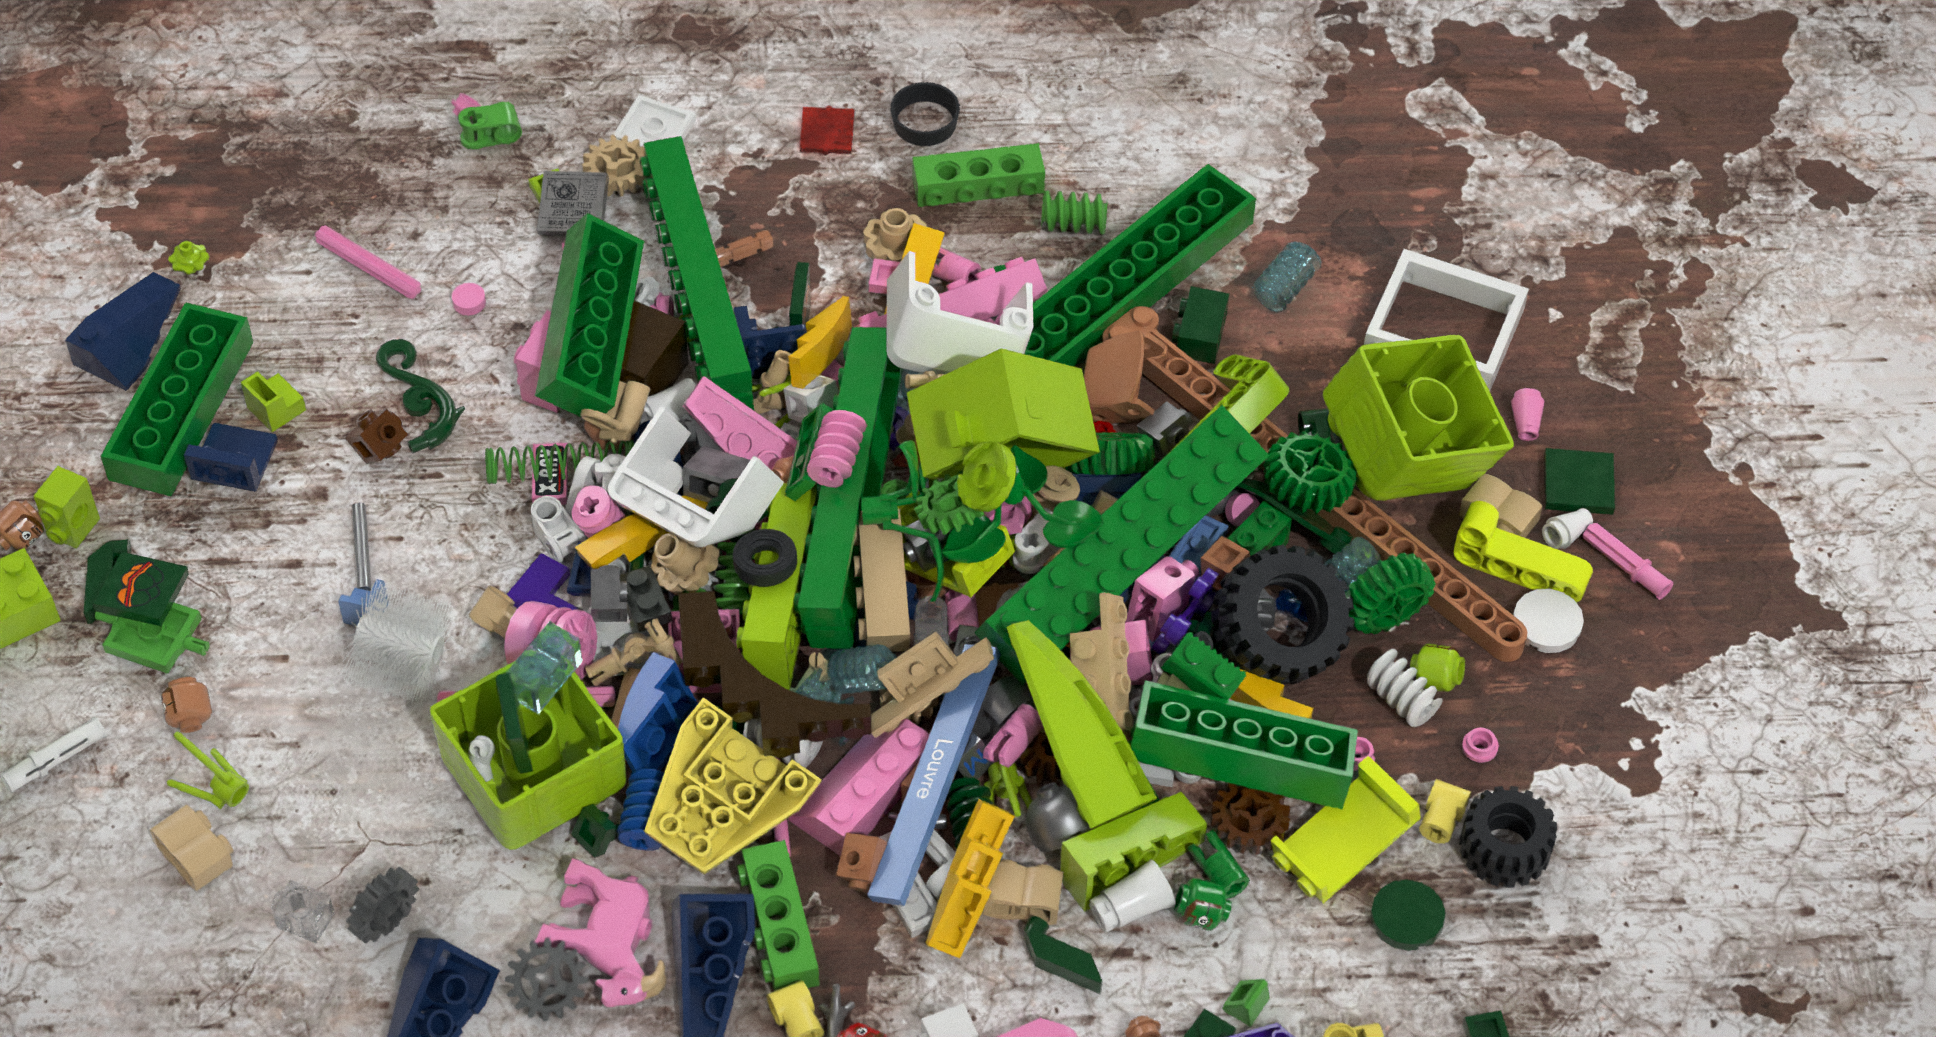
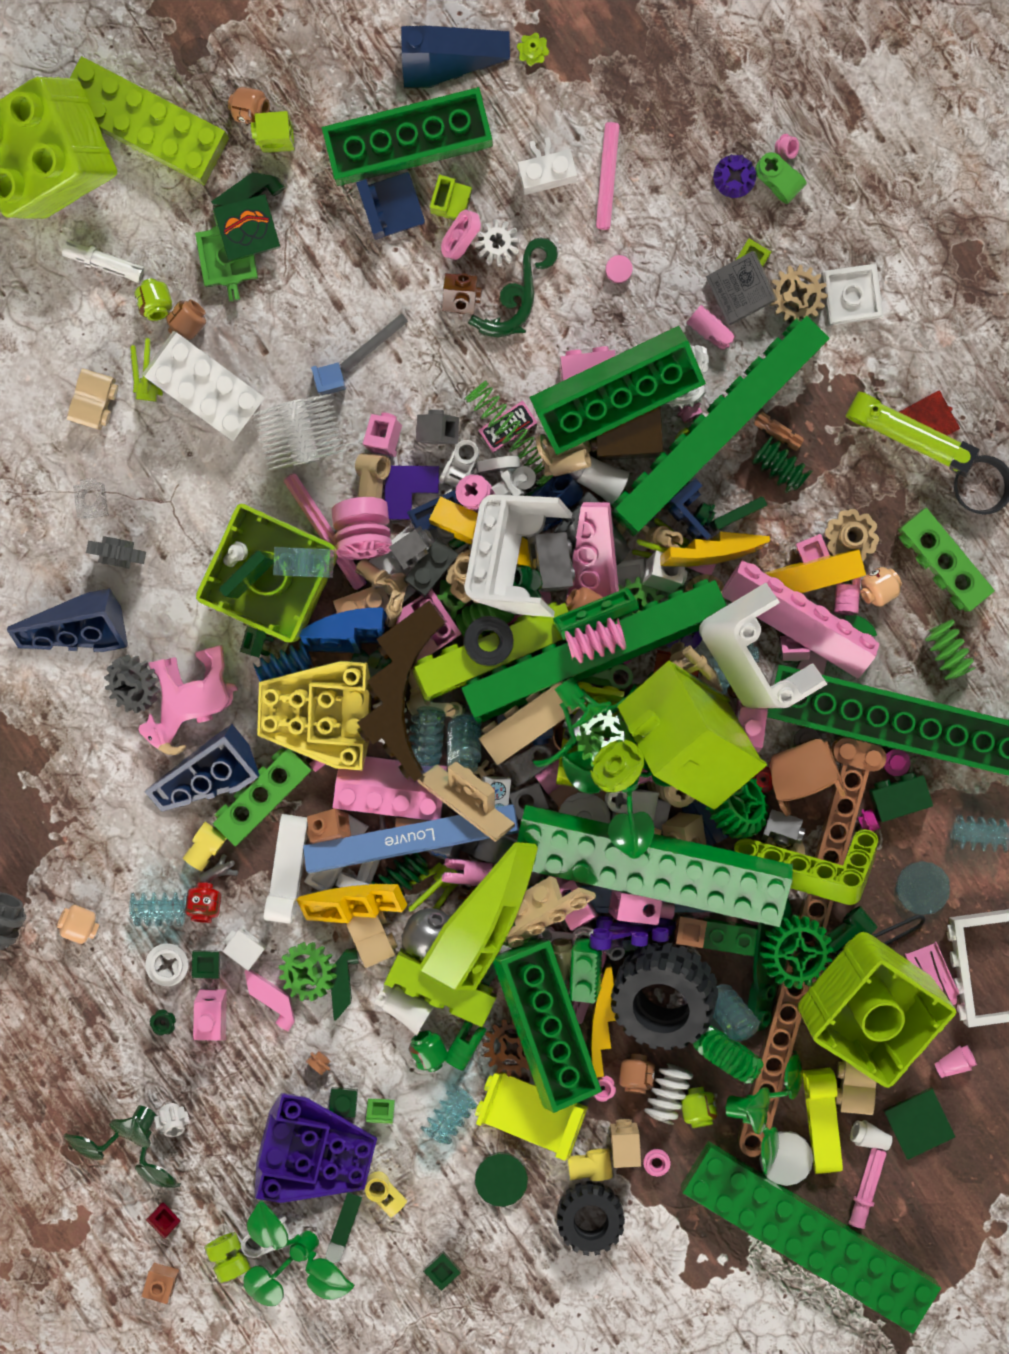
camera: 60 degrees right, 35 degrees up
none -> lime head [134,278,173,321]
none -> white brick [142,331,265,441]
none -> white beam [264,814,308,924]
none -> bright green gear [278,942,337,1001]
none -> bright pink brick [363,413,402,457]
none -> flat silver brick [416,410,459,444]
none -> clear light blue piece [421,1084,477,1144]
none -> bright pink plate [441,210,481,260]
none -> white gear [475,220,520,267]
none -> white brick [518,137,577,195]
none -> tan brick [610,1119,641,1168]
none -> nougat head [619,1054,655,1094]
none -> green brick [680,1141,941,1334]
none -> dark purple gear [713,154,756,198]
none -> green plant [726,1050,803,1175]
none -> dark green piece [752,436,813,494]
none -> lime piece [845,391,980,477]
none -> dark pink plate [858,808,881,832]
none -> light nougat head [860,567,902,607]
none -> dark pink plate [884,749,910,776]
none -> clear light blue tile [896,861,950,915]

